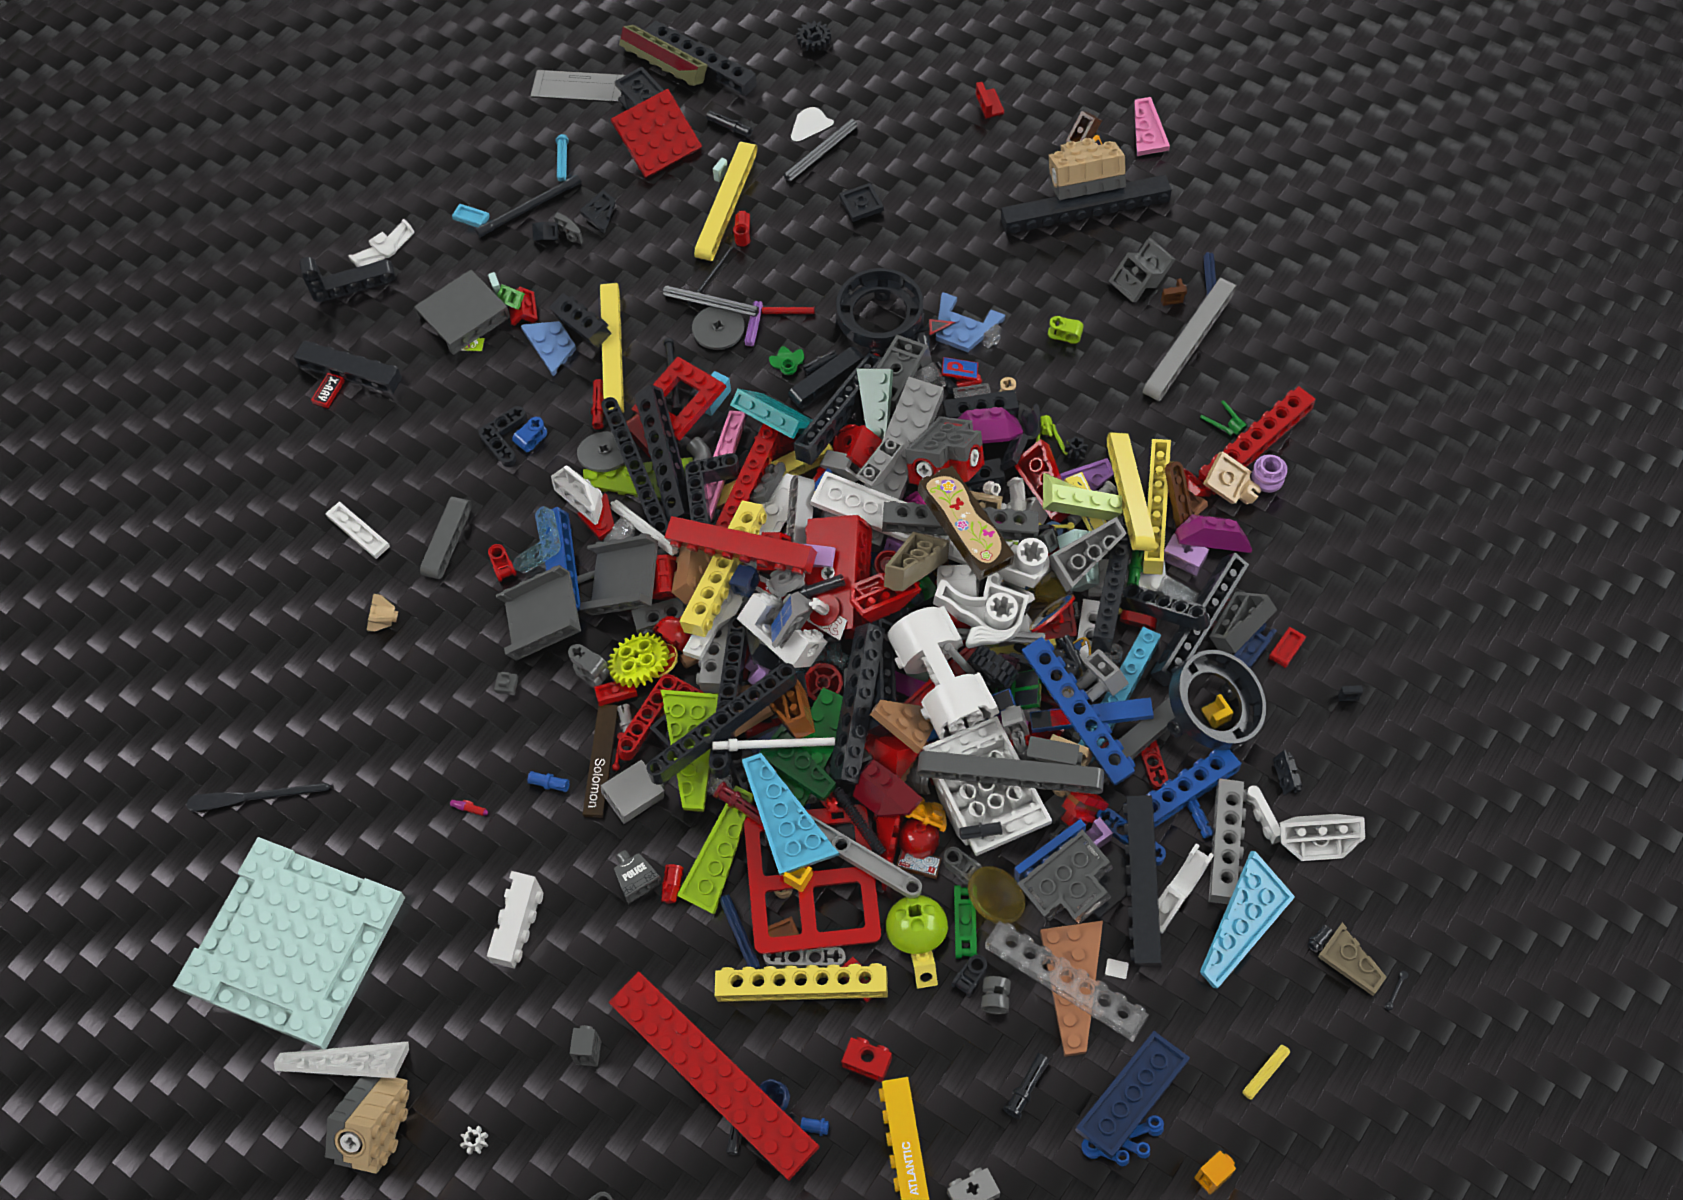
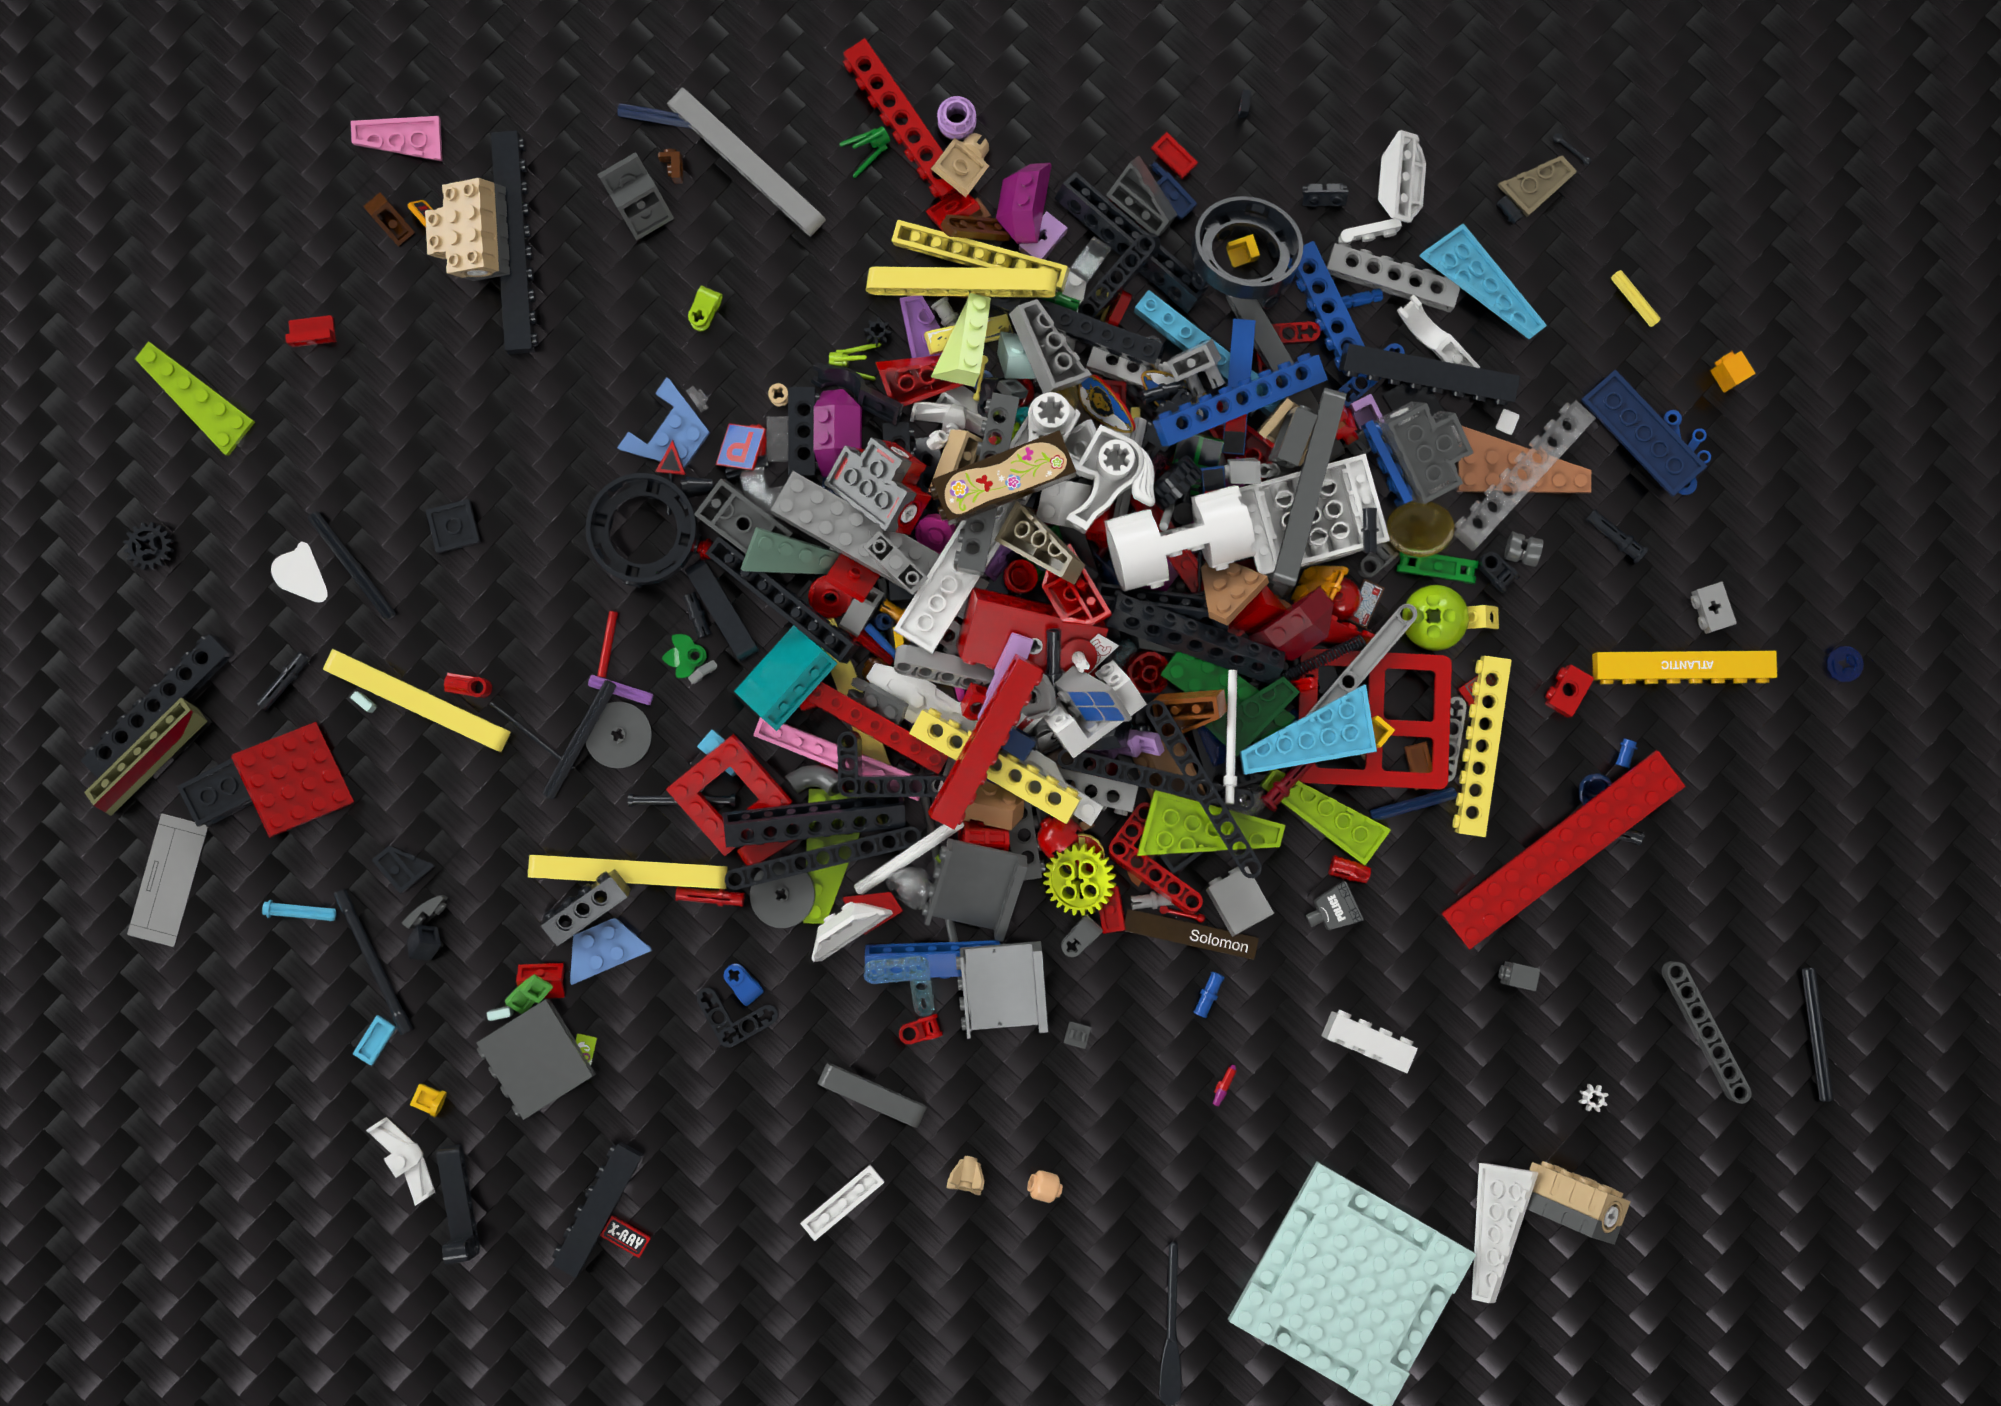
camera: 85 degrees left, 25 degrees up
none -> lime wing [135,341,255,456]
none -> yellow tile [410,1084,446,1117]
none -> light grey tile [688,660,717,684]
none -> light nougat head [1027,1171,1063,1203]

